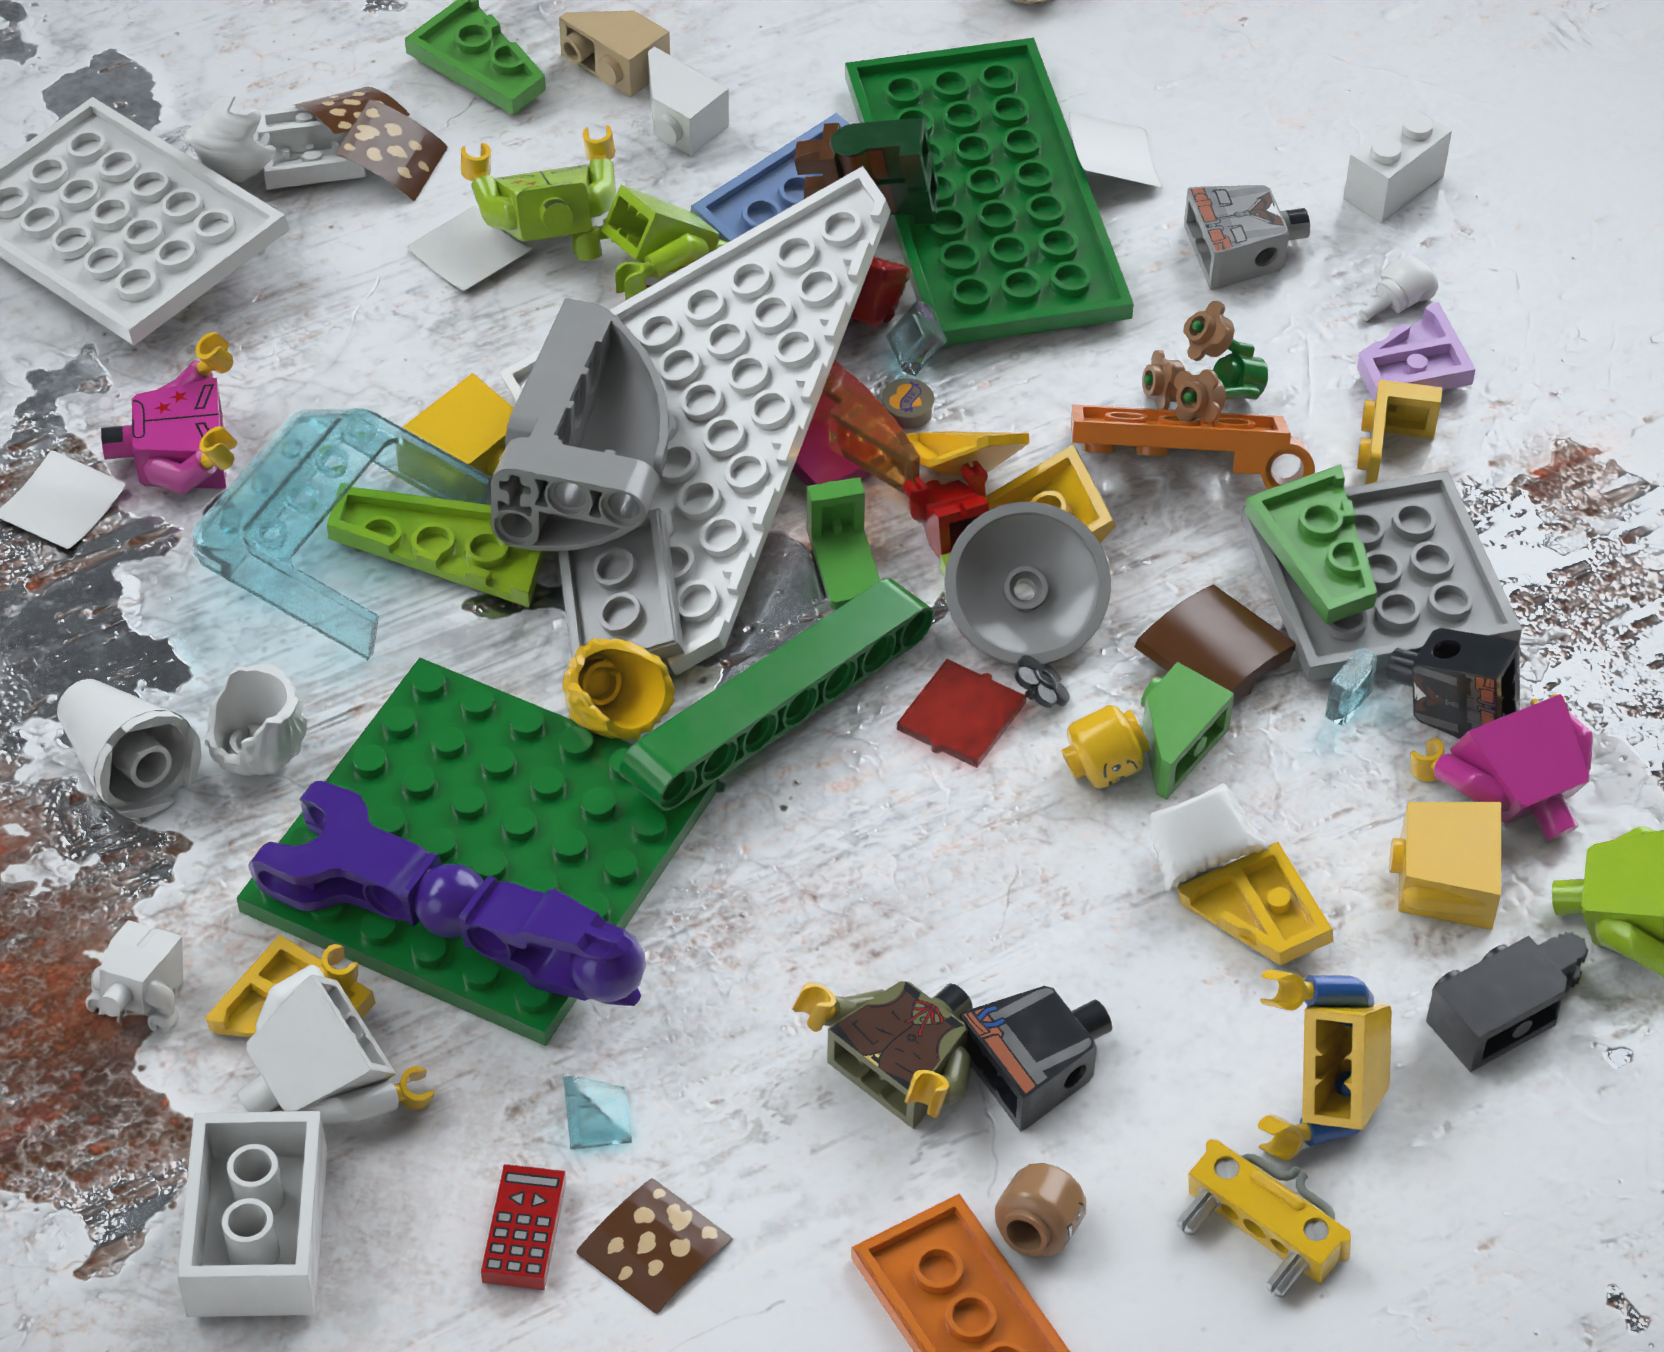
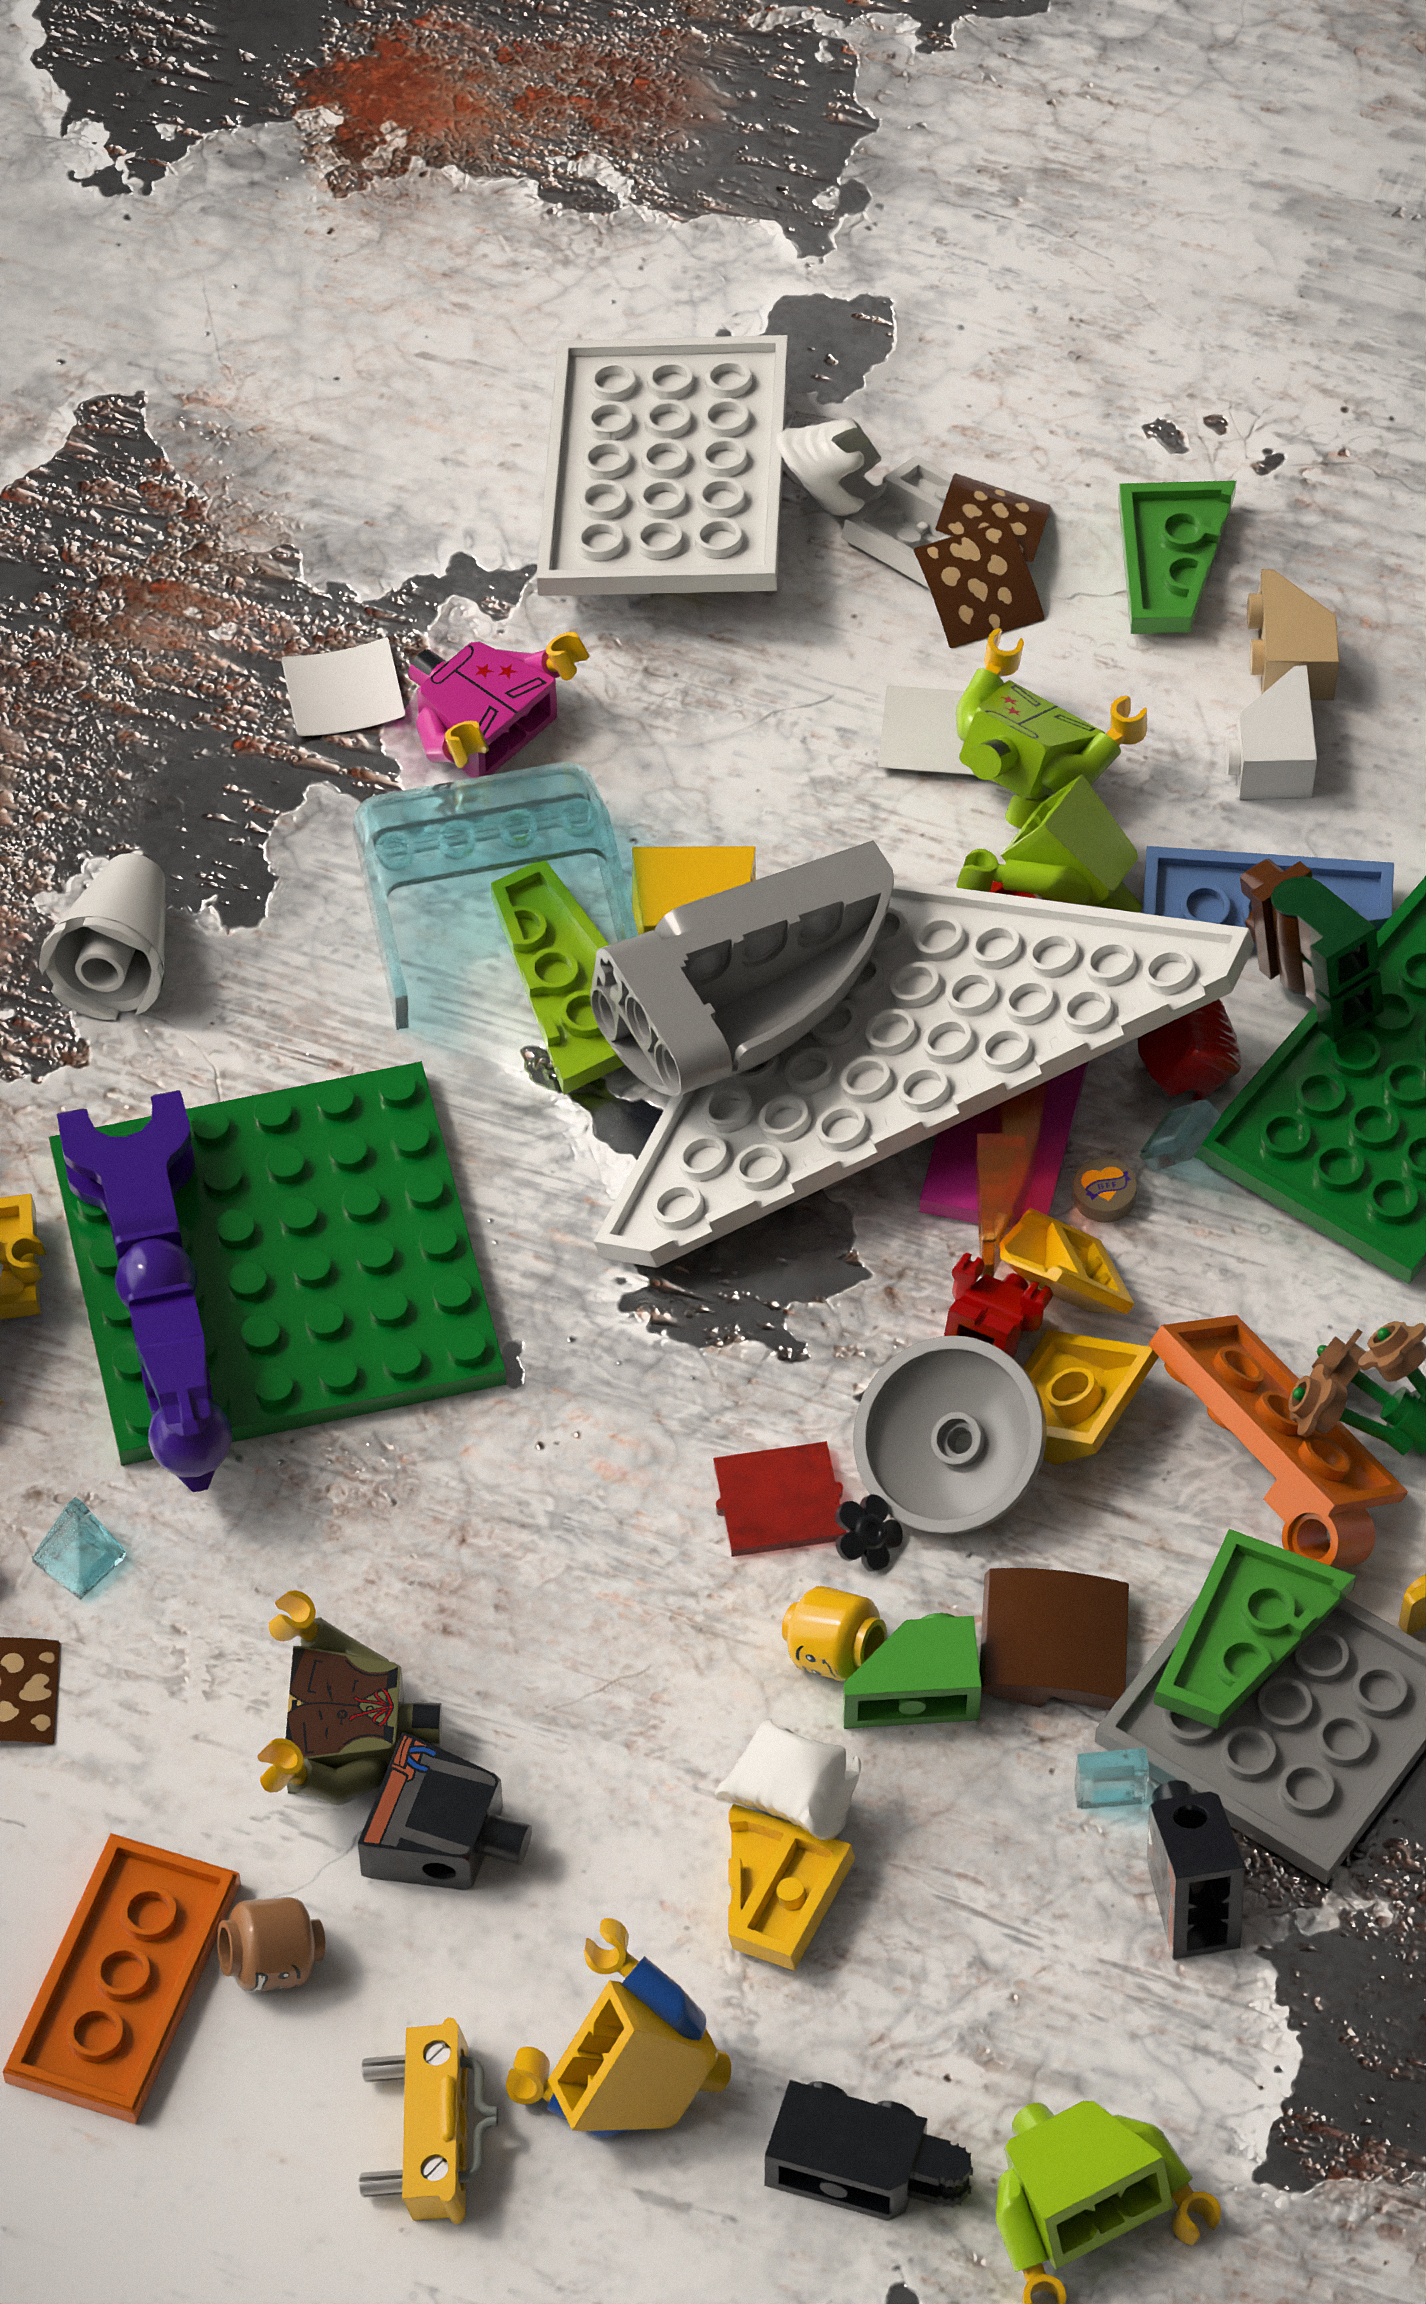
camera: 50 degrees right, 5 degrees up
white hair [205,663,307,776] -> none
light grey tile [558,508,685,660] -> none
yellow hair [562,638,675,740] -> none
green beam [619,578,934,811] -> none
bright green bracket [806,477,881,609] -> none
yellow torso [1389,802,1501,930] -> none
dark pink torso [1410,694,1593,842] -> none

